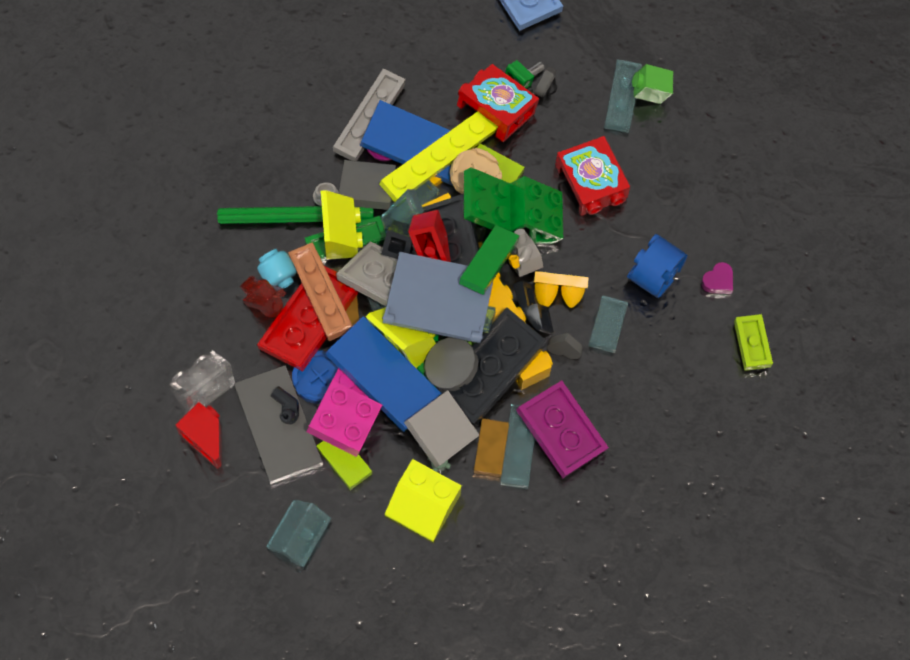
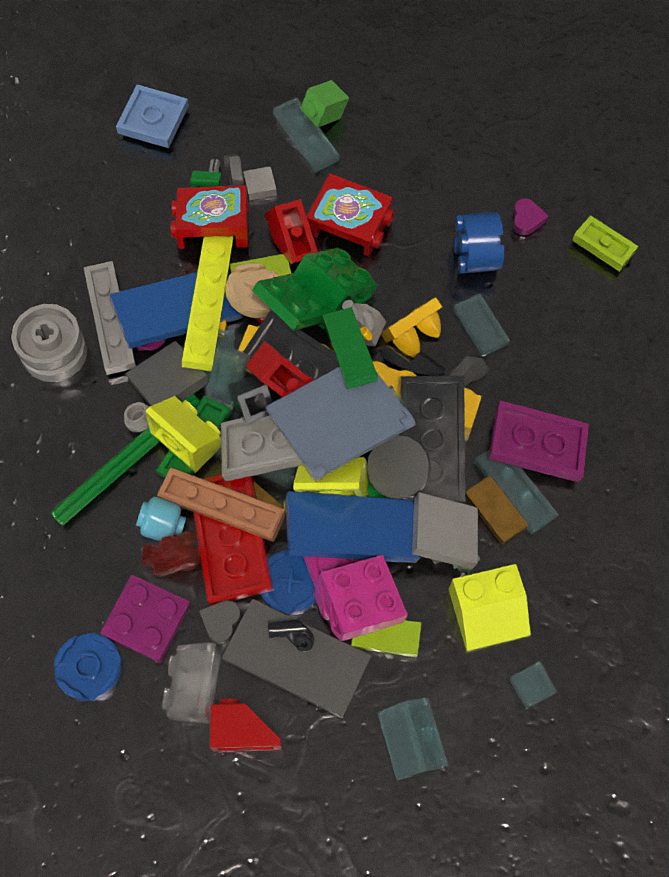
camera: 40 degrees left, 0 degrees up
none -> light grey wheel [11,304,88,382]
none -> blue tile [54,633,122,701]
none -> magenta plate [100,575,191,664]
none -> dark grey tile [199,601,241,644]
none -> light grey tile [243,166,277,201]
none -> red slope [265,199,318,264]
none -> clear light blue tile [509,662,557,709]

